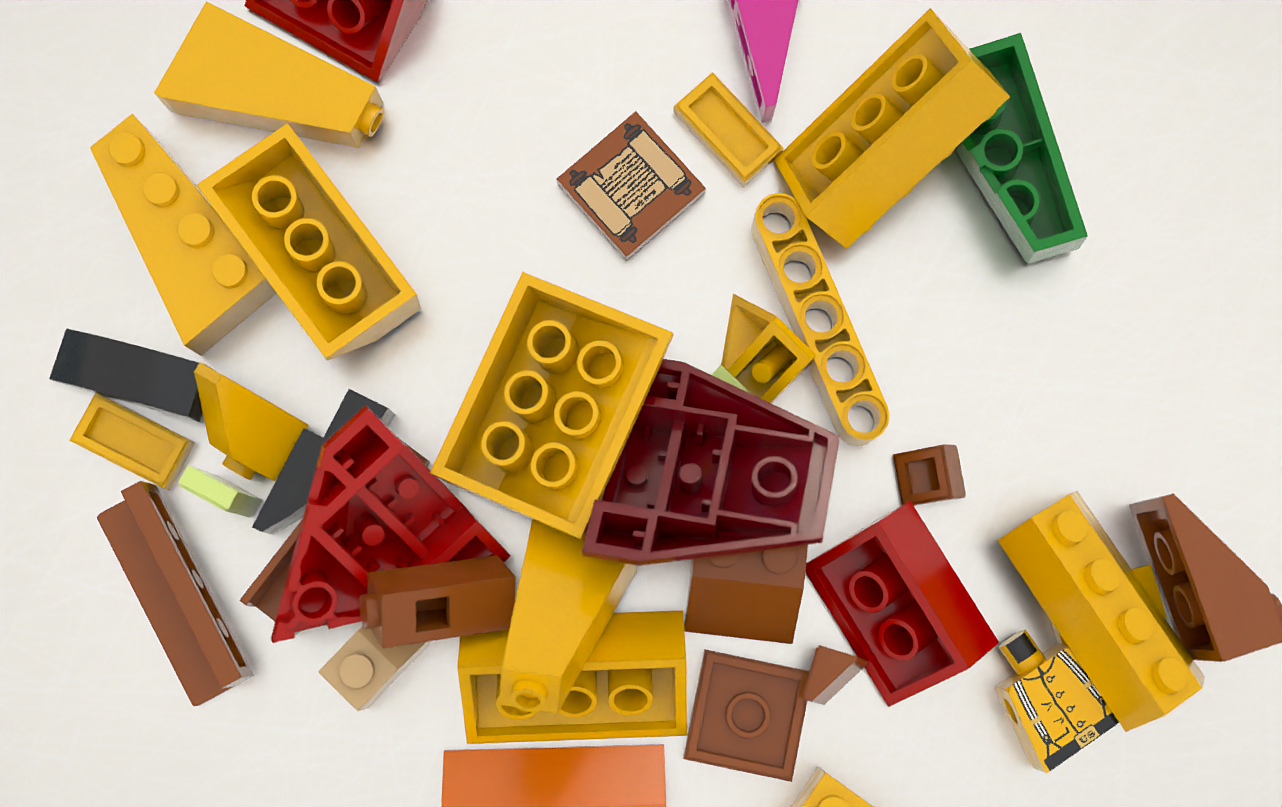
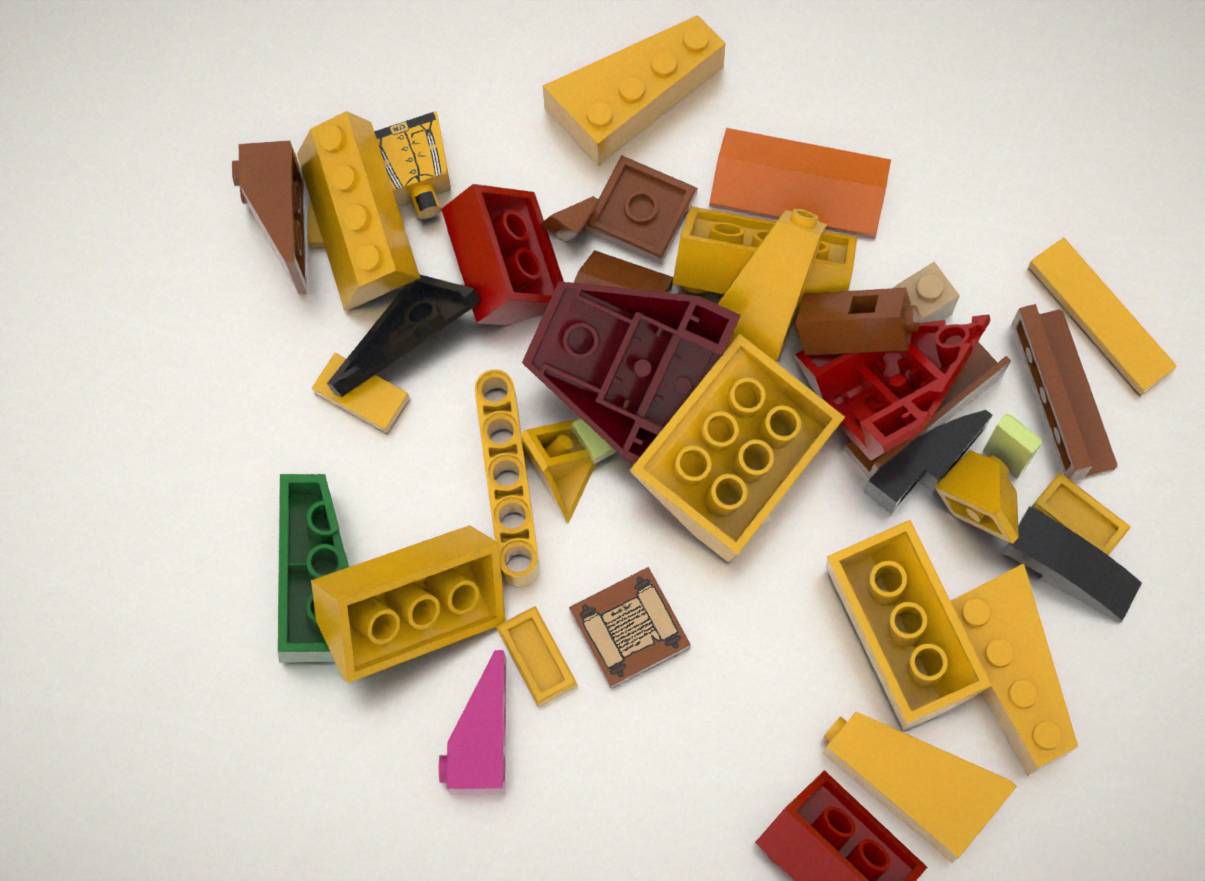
camera: 160 degrees left, 10 degrees down
dark orange slope [893,444,966,506] -> none
none -> yellow tile [312,353,410,433]
none -> black wing [327,274,481,397]
none -> yellow tile [1028,237,1177,396]

